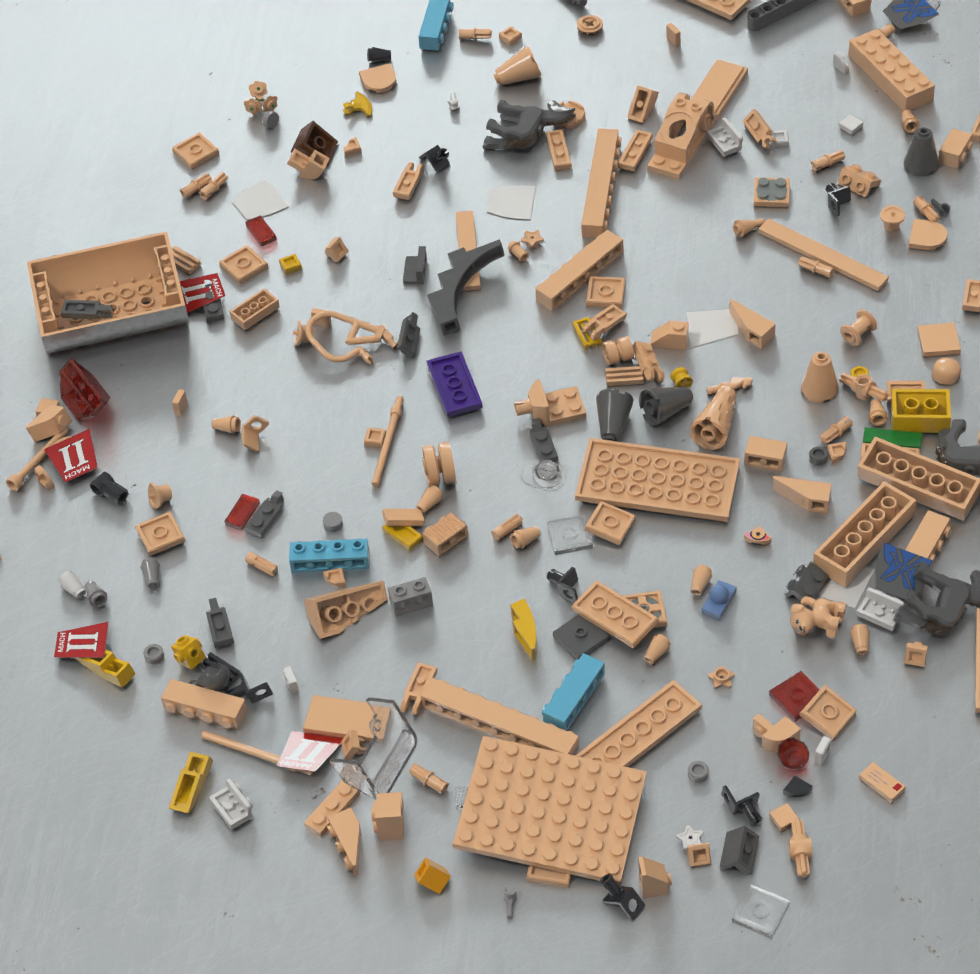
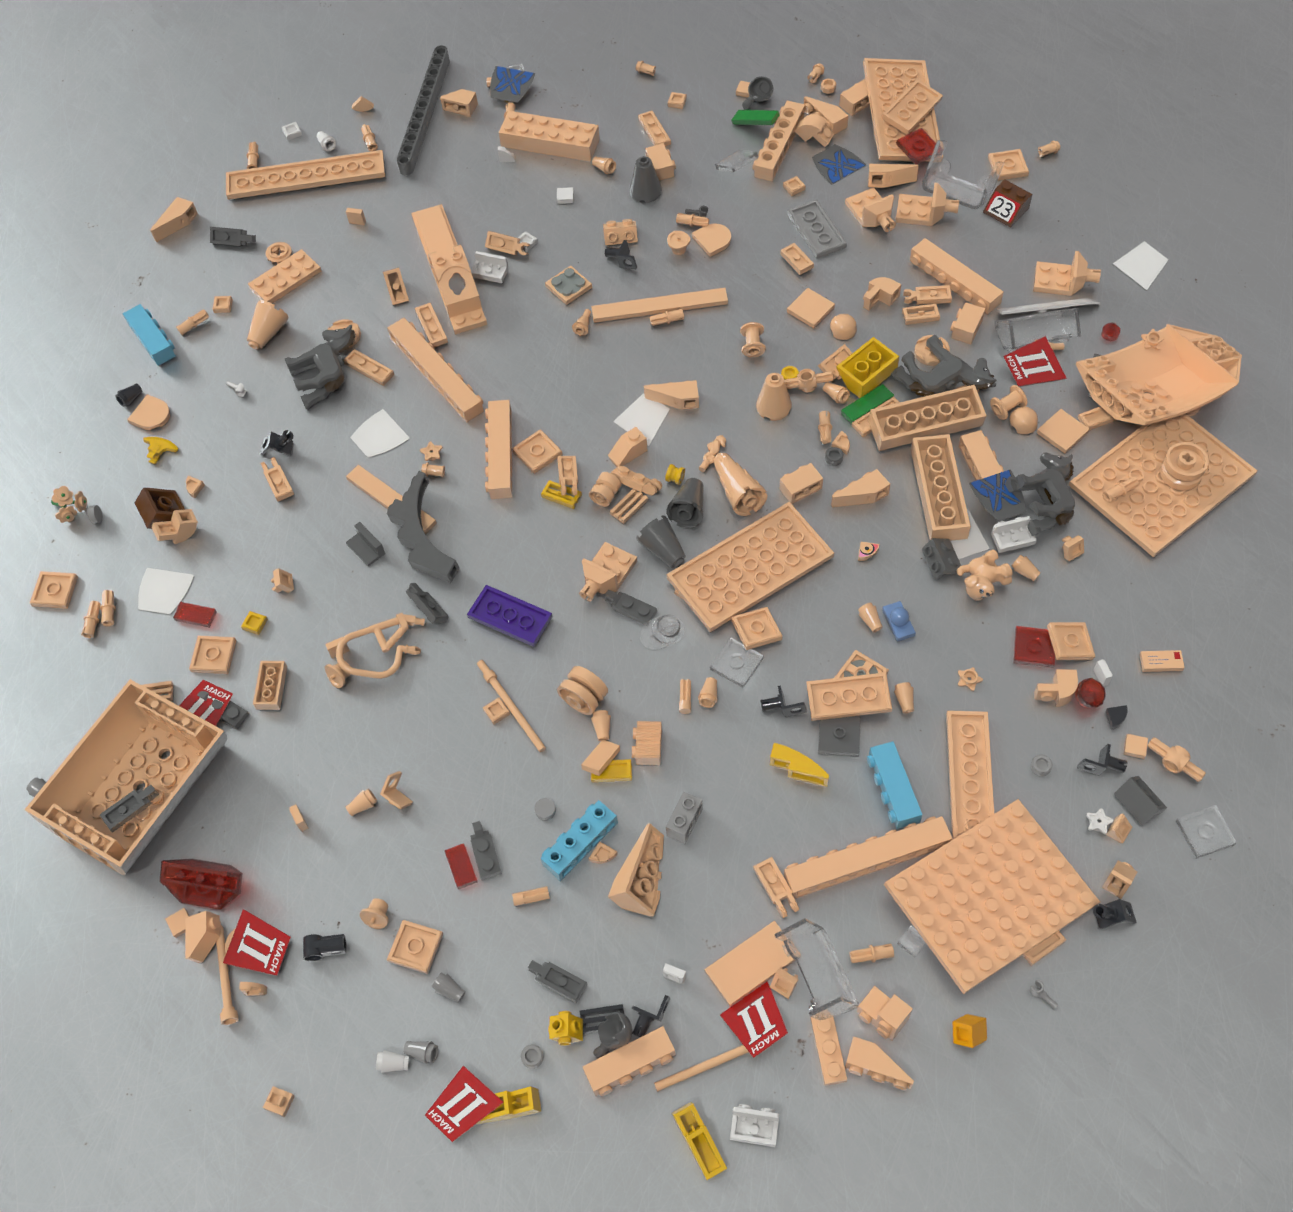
camera: 45 degrees left, 10 degrees up
light nougat axle [811,150,845,172] -> none
none -> light nougat plate [248,249,322,303]

